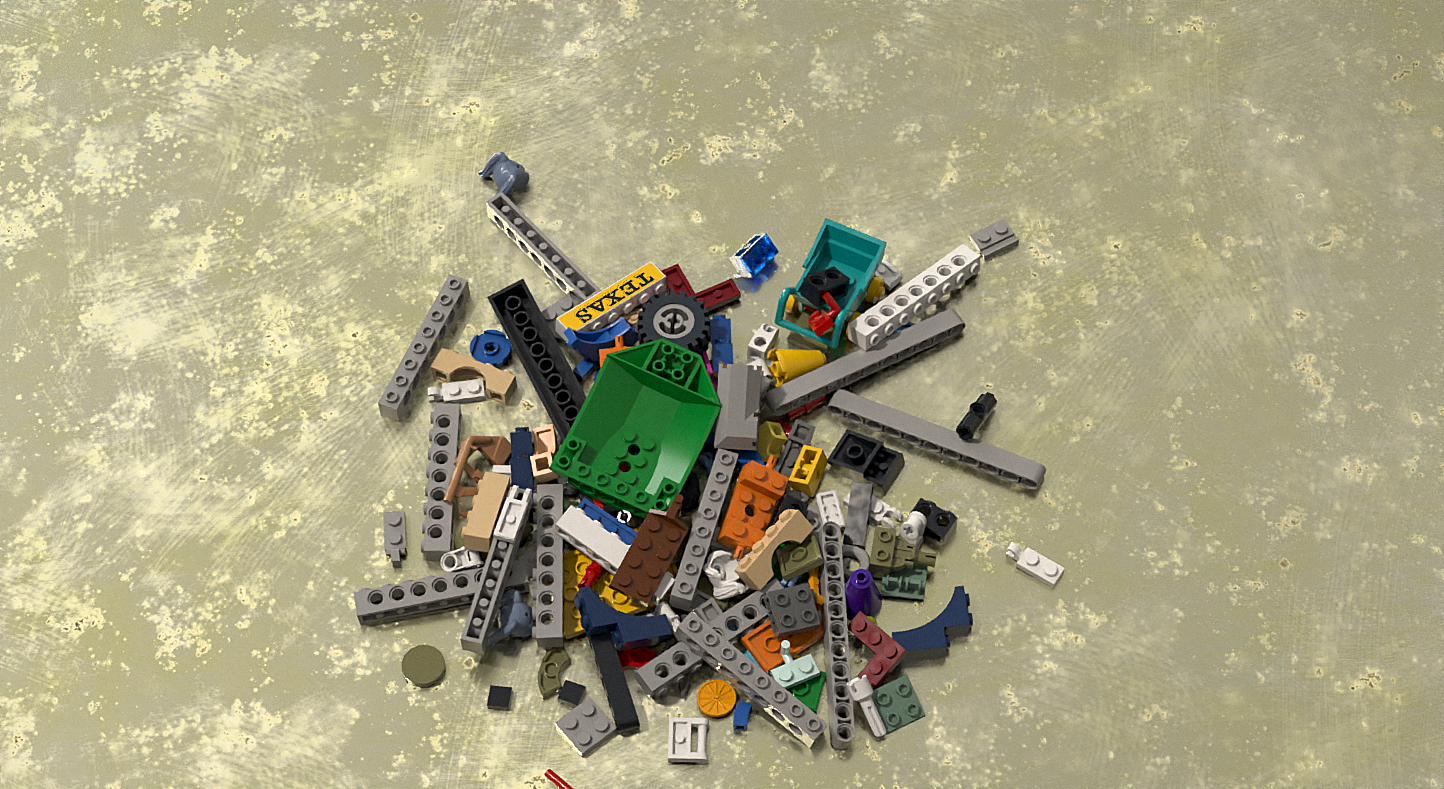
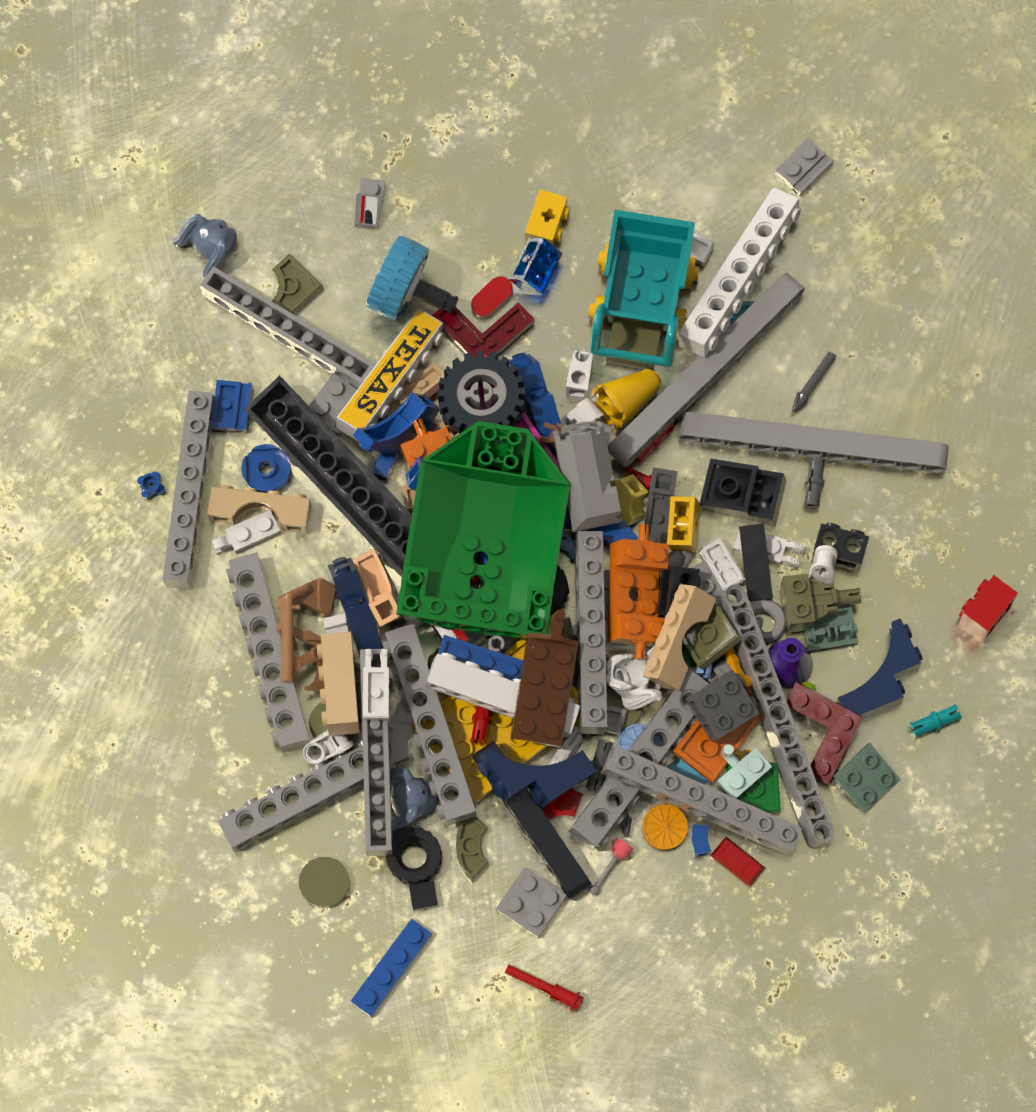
camera: 15 degrees left, 15 degrees up
light grey hinge [383,511,407,567] -> none
black tile [557,680,586,707] -> none
white axle [655,601,681,641] -> none
white plate [668,717,709,764] -> none
light grey tile [694,597,723,624] -> none
black brick [800,266,850,307] -> none
red plate [807,292,841,337] -> none
white piece [846,675,887,737] -> none
black piece [956,392,997,441] -> none
white plate [1006,542,1065,588] -> none
none -> blue plate [137,471,165,499]
none -> blue plate [211,380,253,432]
none -> olive tile [272,253,324,315]
none -> blue plate [350,918,432,1018]
none -> slope [354,178,386,229]
none -> dark azure wheel [366,236,459,320]
none -> black tyre [386,826,442,885]
none -> red tile [471,276,513,318]
none -> yellow brick [525,189,571,249]
none -> hinge [589,838,634,895]
none -> red tile [710,836,766,887]
none -> dark grey piece [792,351,836,412]
none -> dark grey pin [804,456,826,508]
none -> teal pin [909,704,962,738]
none -> red brick [958,575,1018,644]

